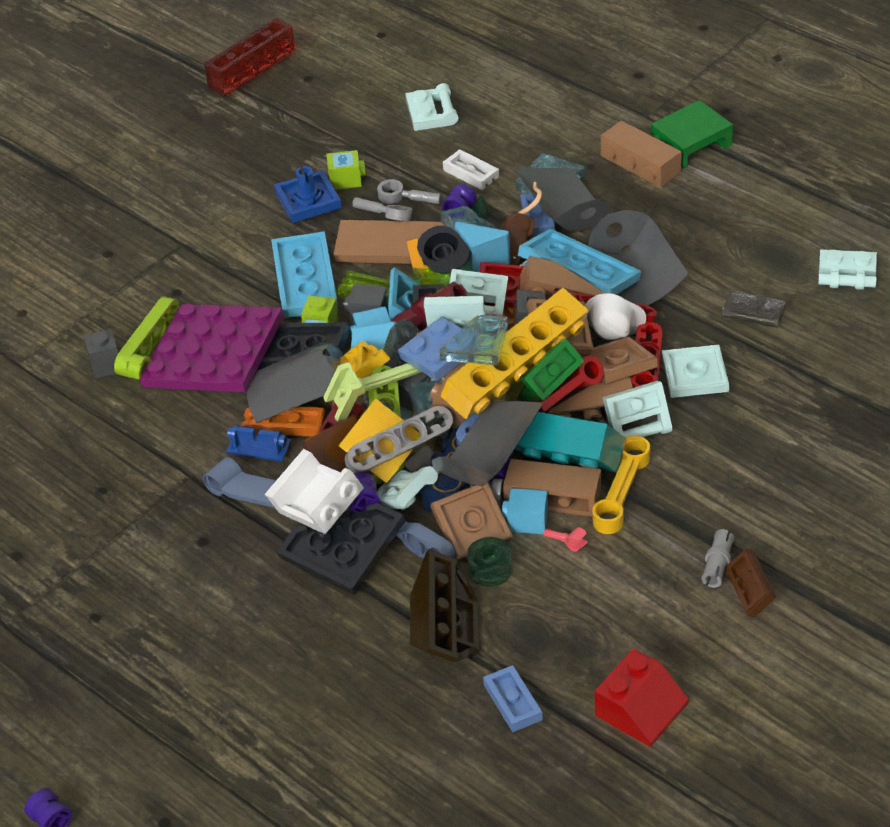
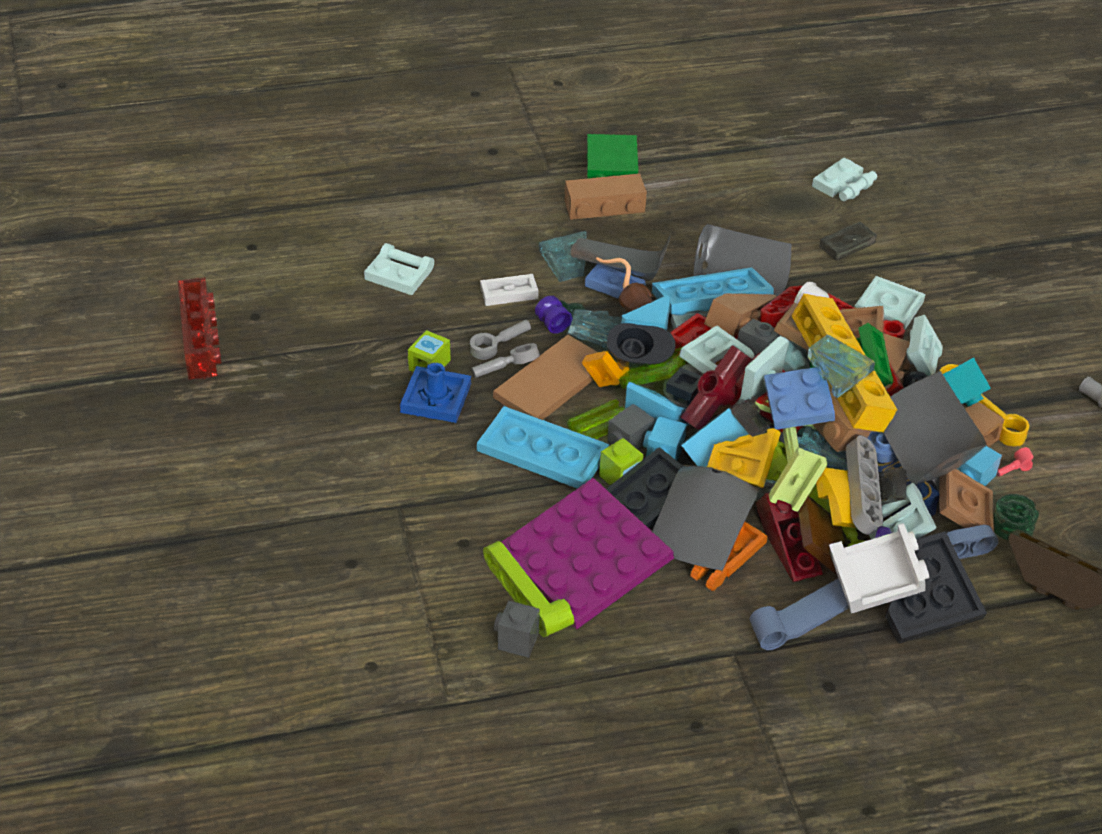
camera: 60 degrees left, 0 degrees up
blue hinge [226,425,292,462] -> none

